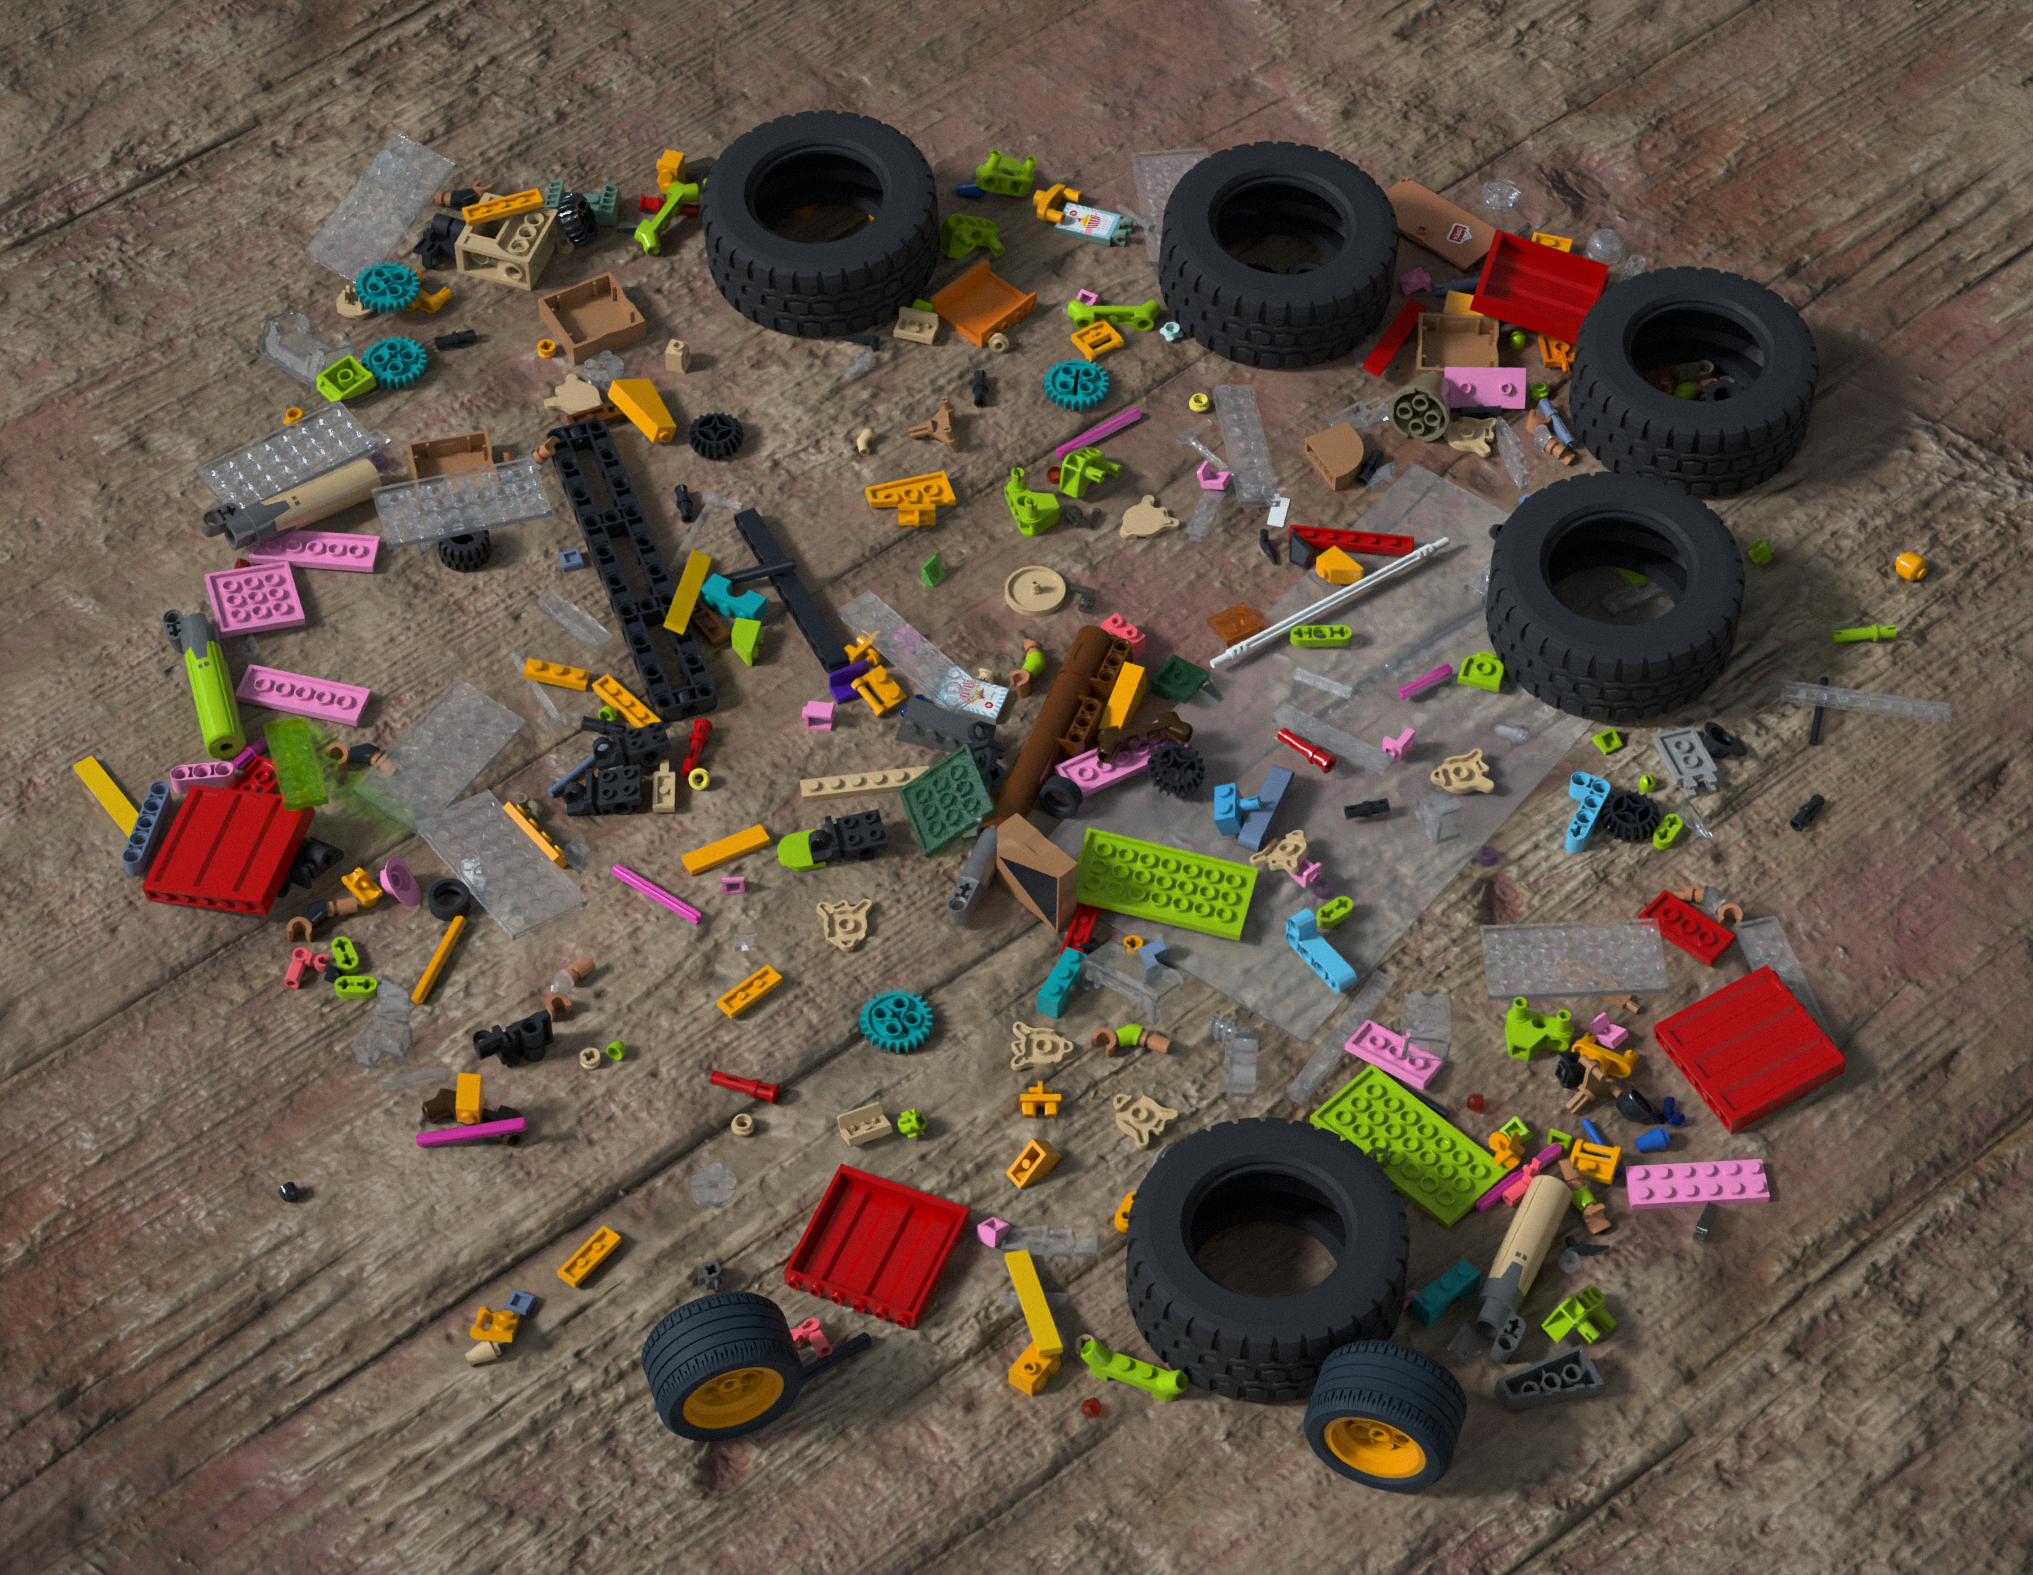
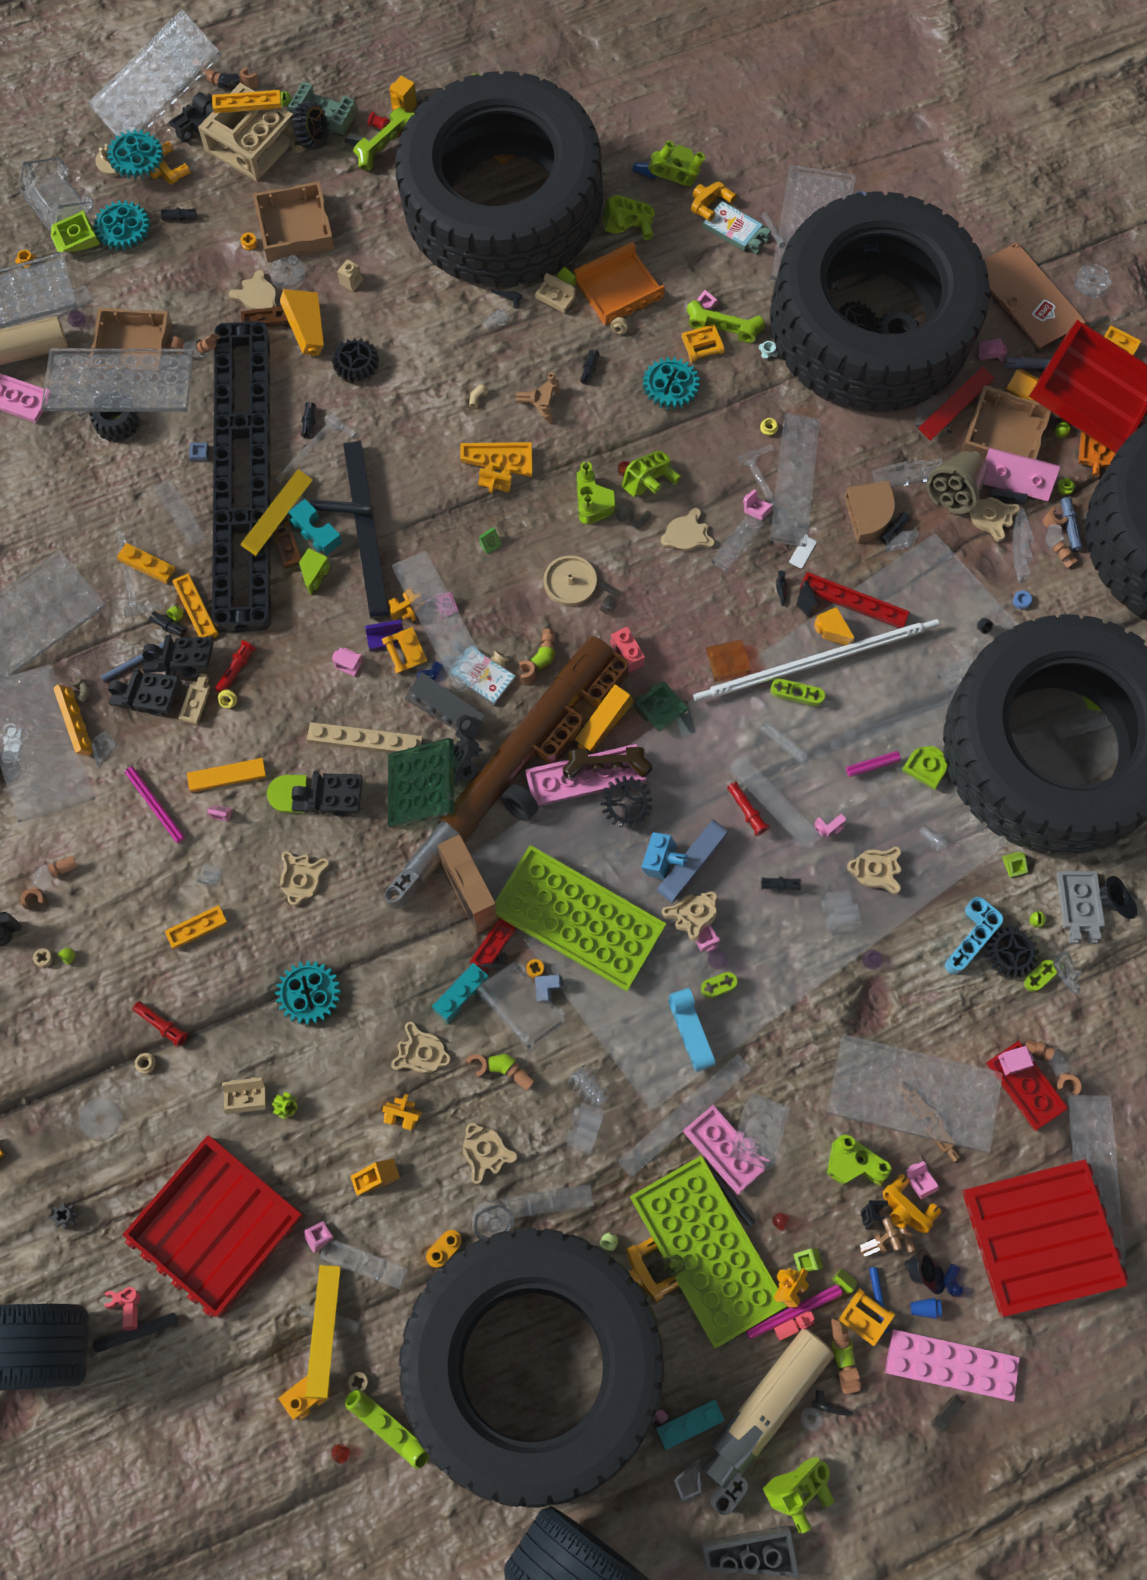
camera: 15 degrees right, 20 degrees up
dark pink axle [1056,408,1141,459] -> none
none -> bright pink brick [998,1046,1034,1076]

